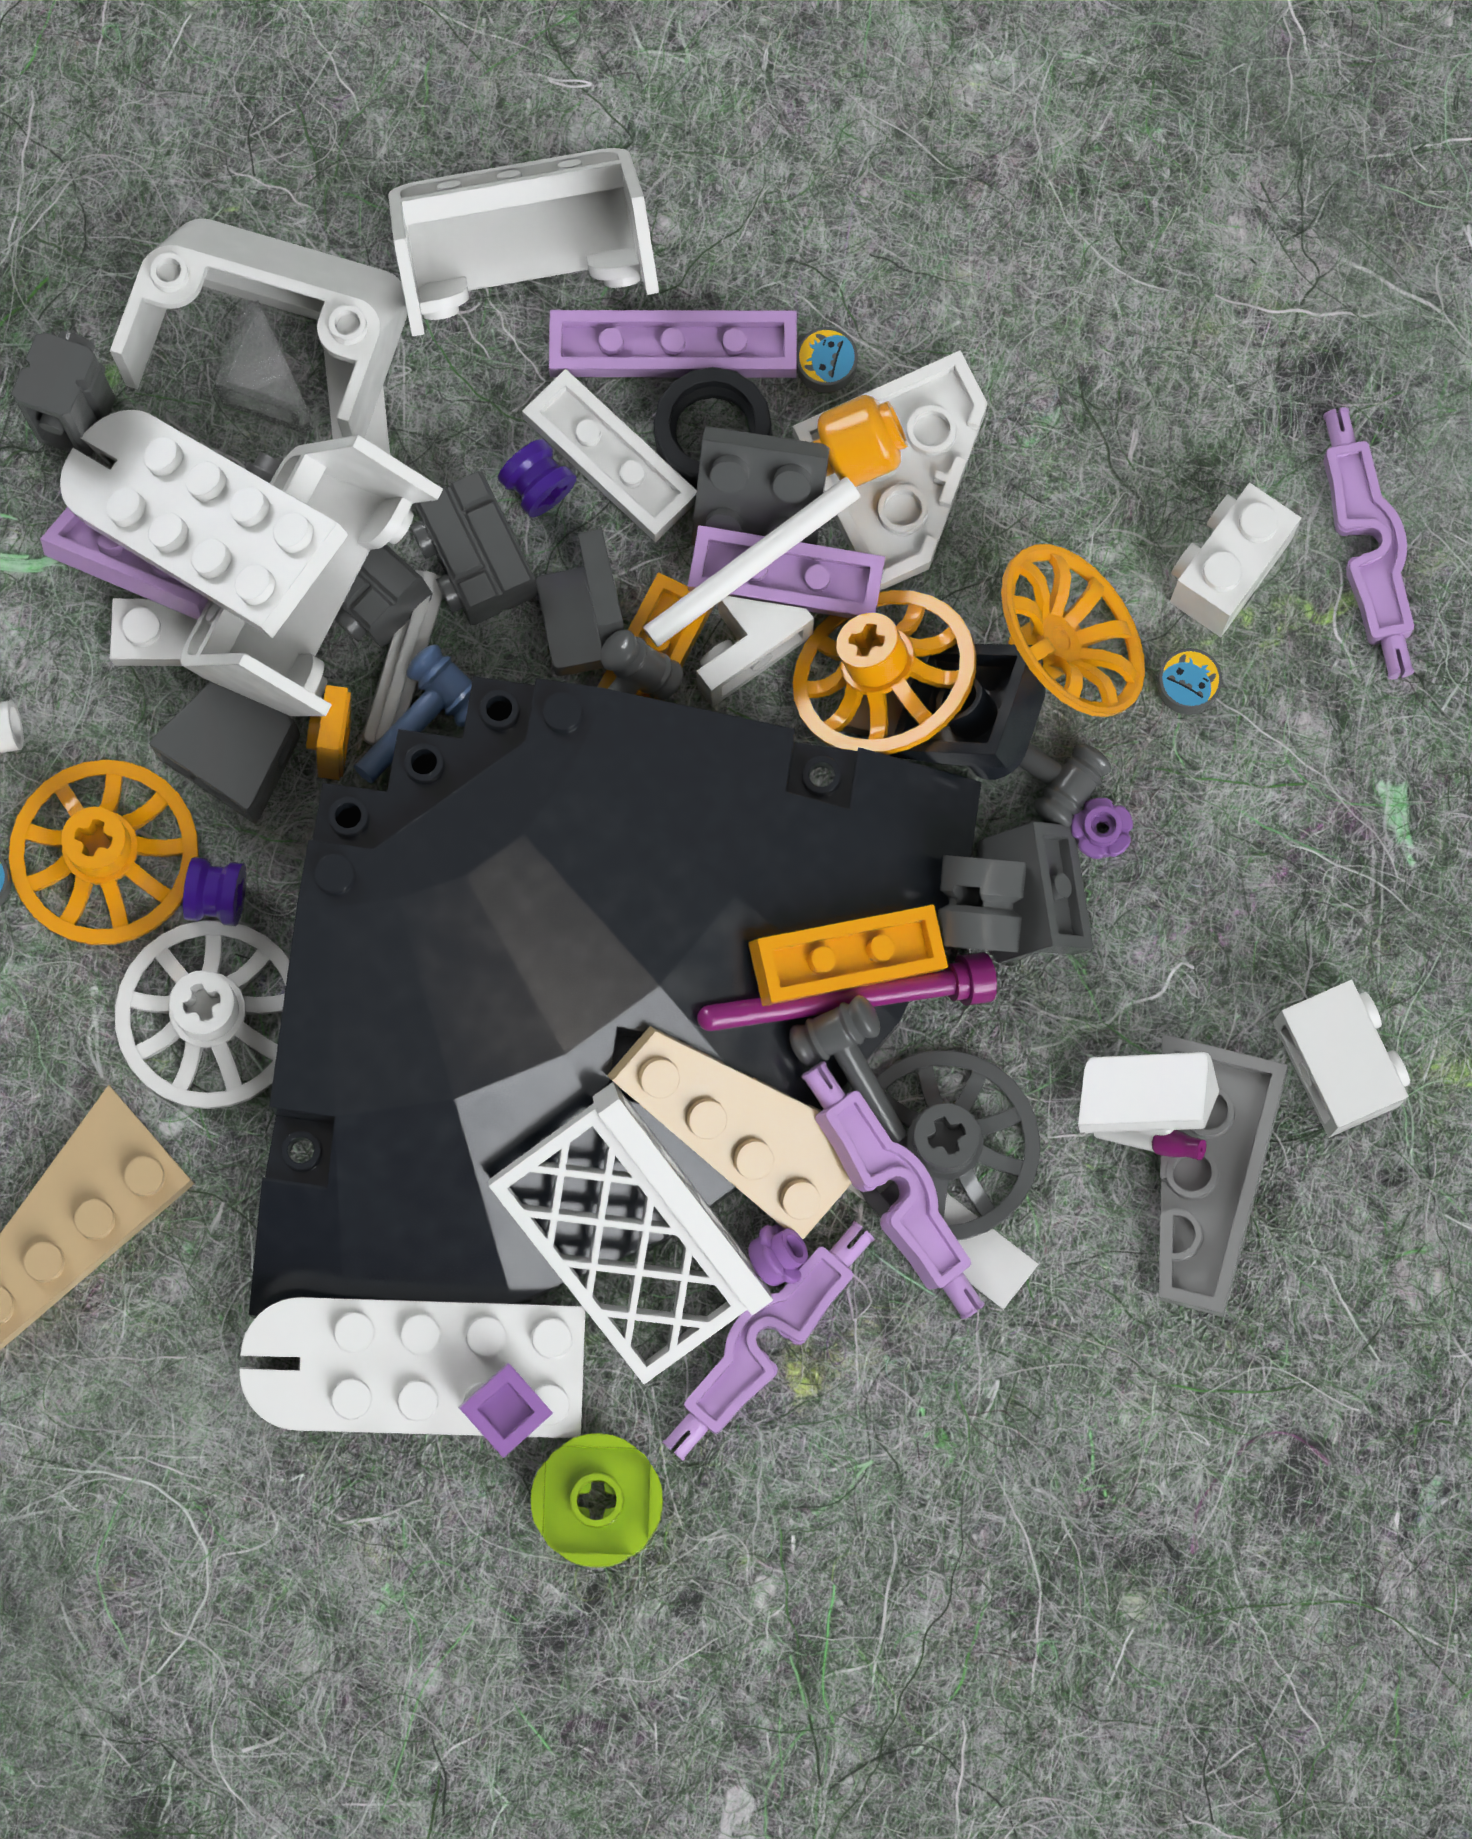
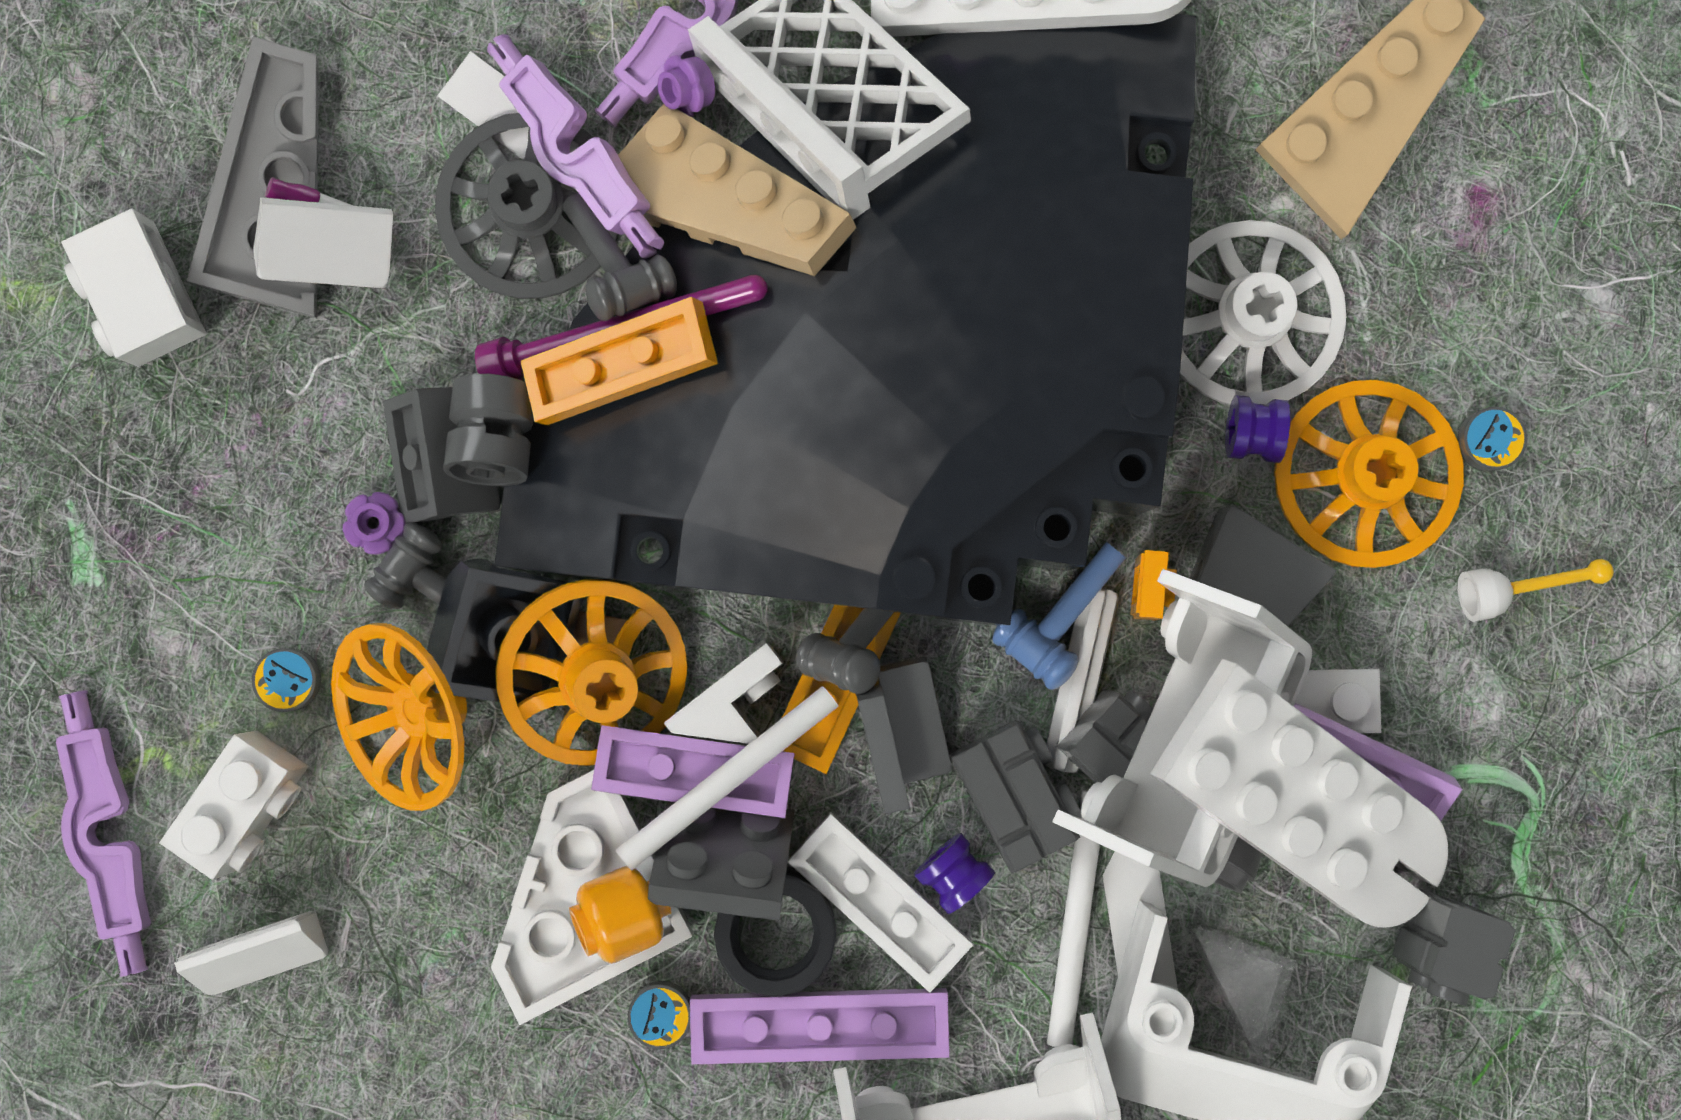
camera: 175 degrees right, 10 degrees up
none -> white slope [174,911,328,995]
none -> white bar [1047,790,1100,1047]

